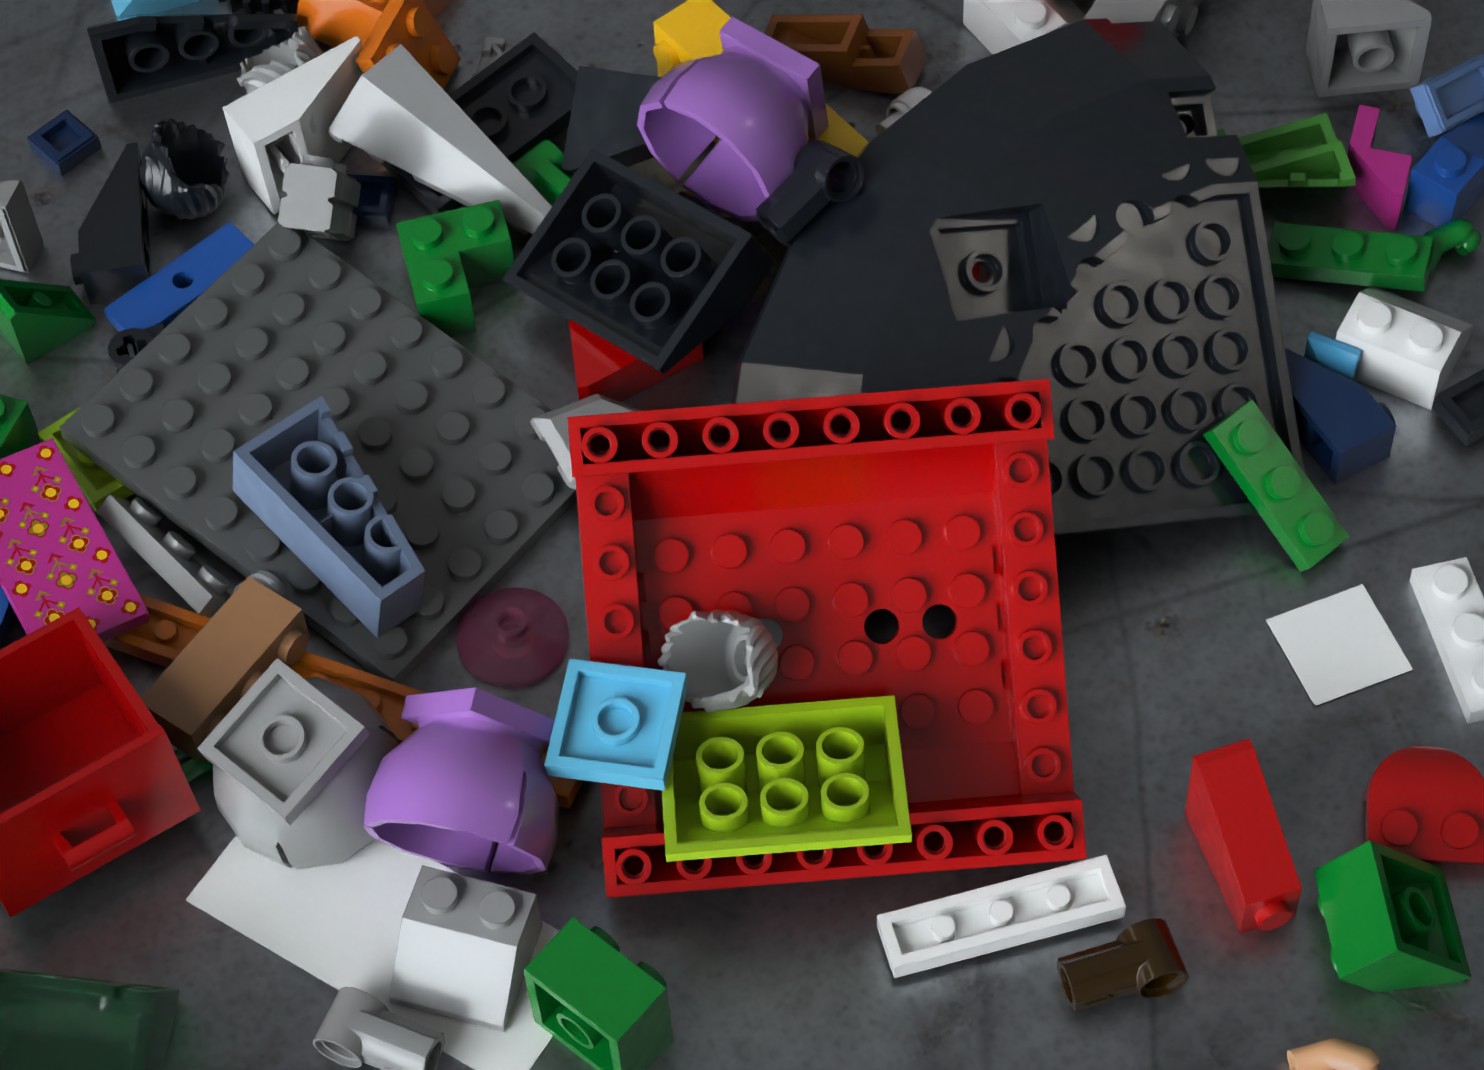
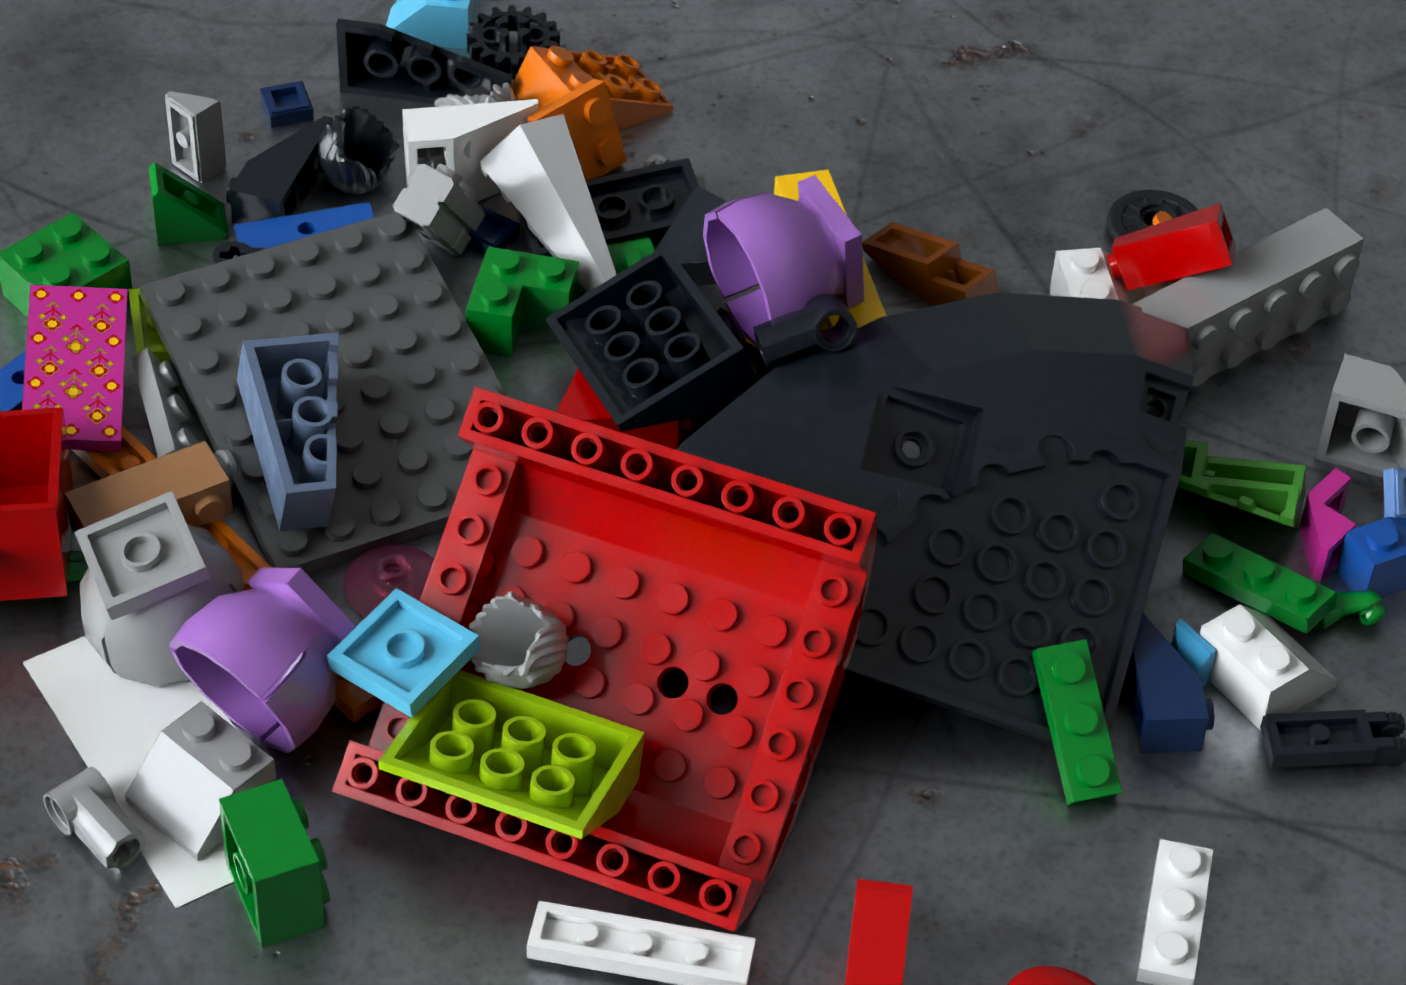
camera: 20 degrees right, 10 degrees down
white sticker [1266,584,1413,706] -> none

